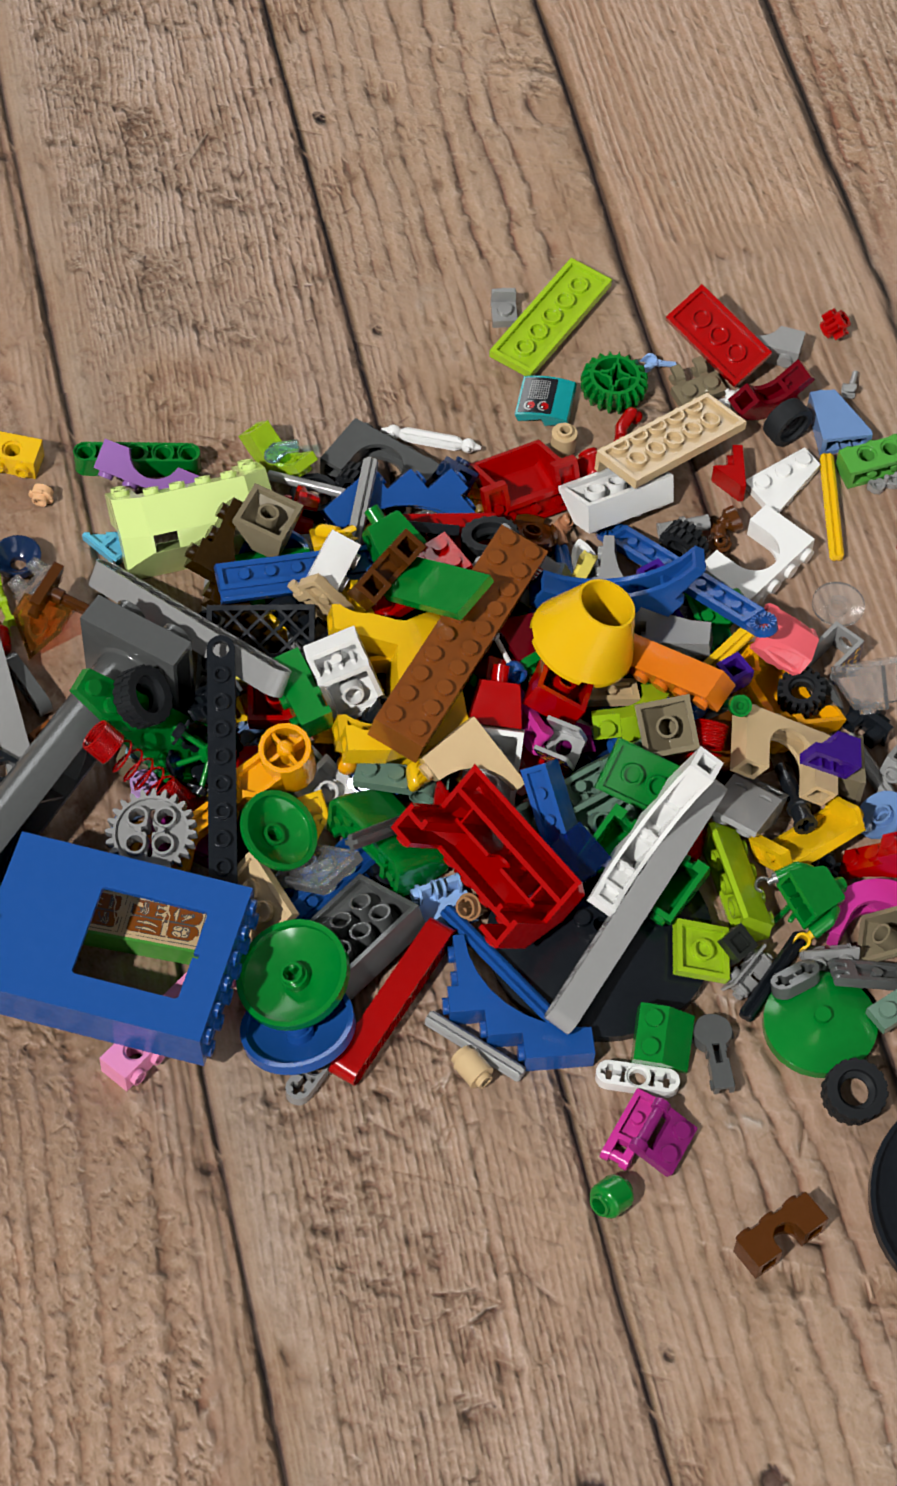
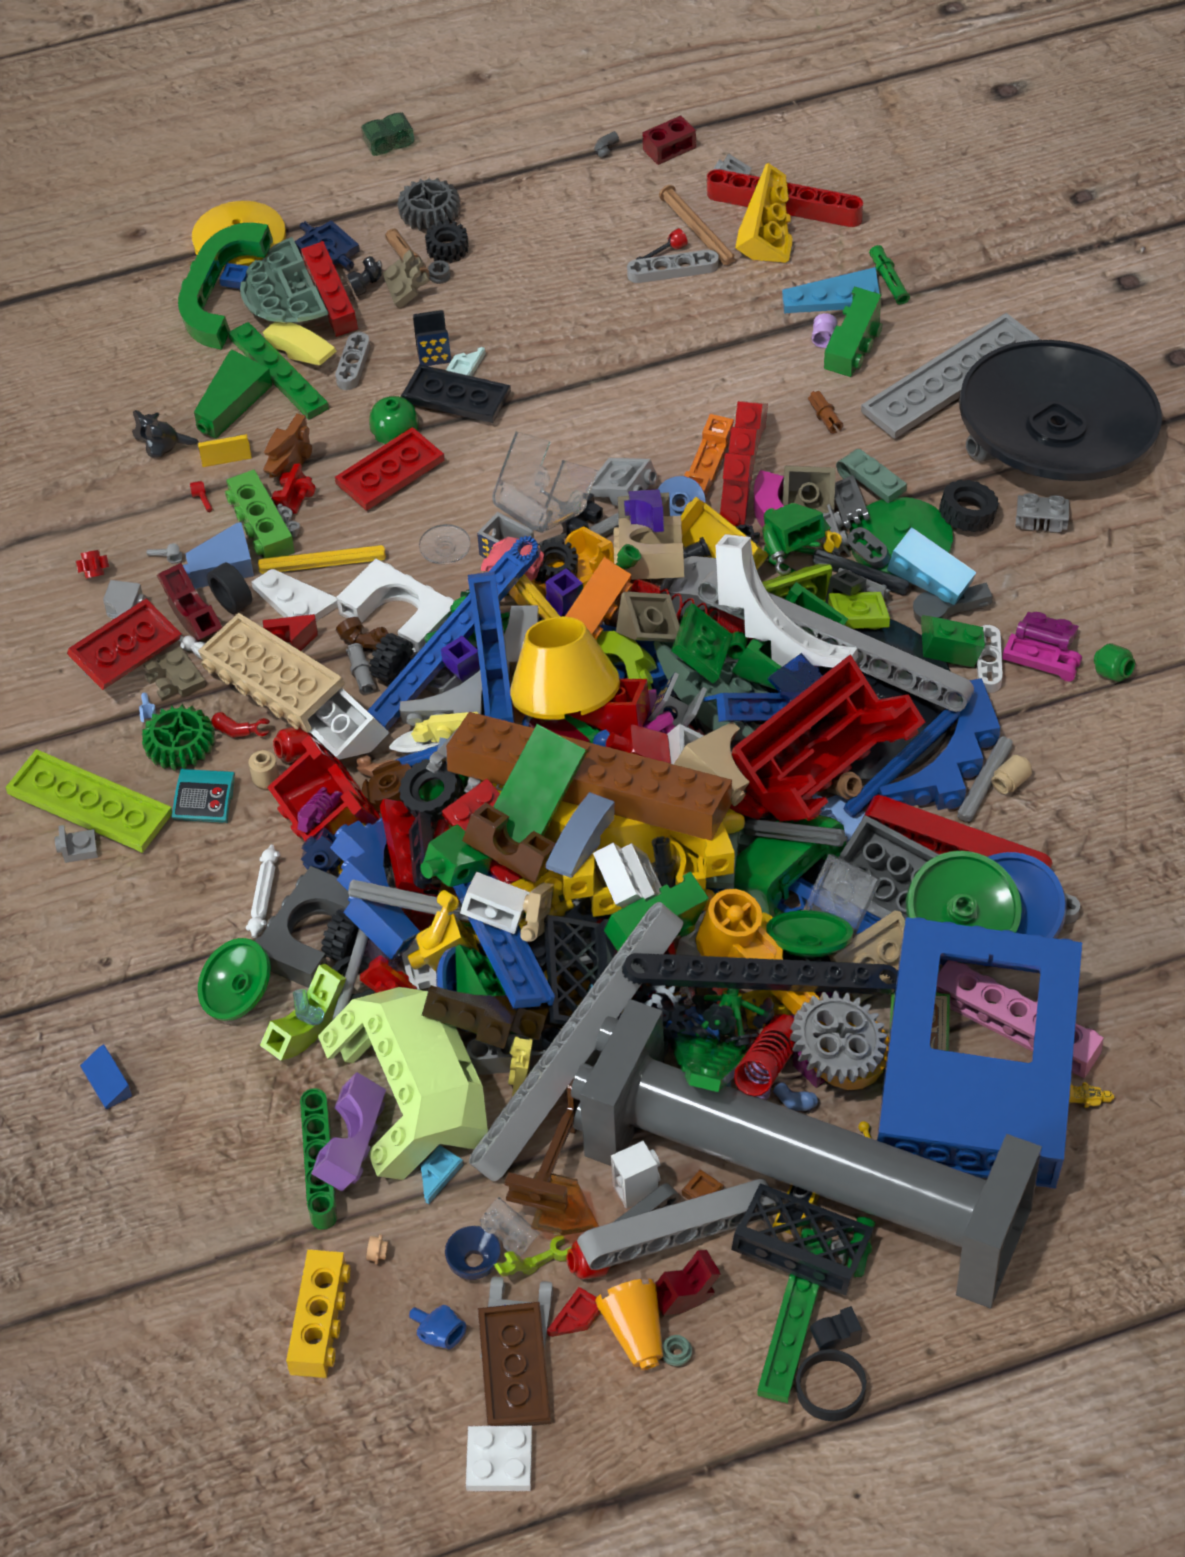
camera: 90 degrees left, 5 degrees down
black tyre [112,664,173,729] -> none
dark tan slope [232,483,304,557] -> none
reddish brown arch [733,1192,829,1279] -> none
none -> blue slope [80,1044,132,1109]
none -> green dish [197,938,270,1021]
none -> magenta hinge [297,787,343,832]
none -> light yellow hinge [508,1037,532,1097]
none -> sand blue slope [546,792,615,878]
none -> white brick [611,1141,661,1209]
none -> medium azure wedge [887,527,976,605]
none -> light grey hinge [1015,493,1069,533]
none -> yellow piece [1069,1082,1114,1108]

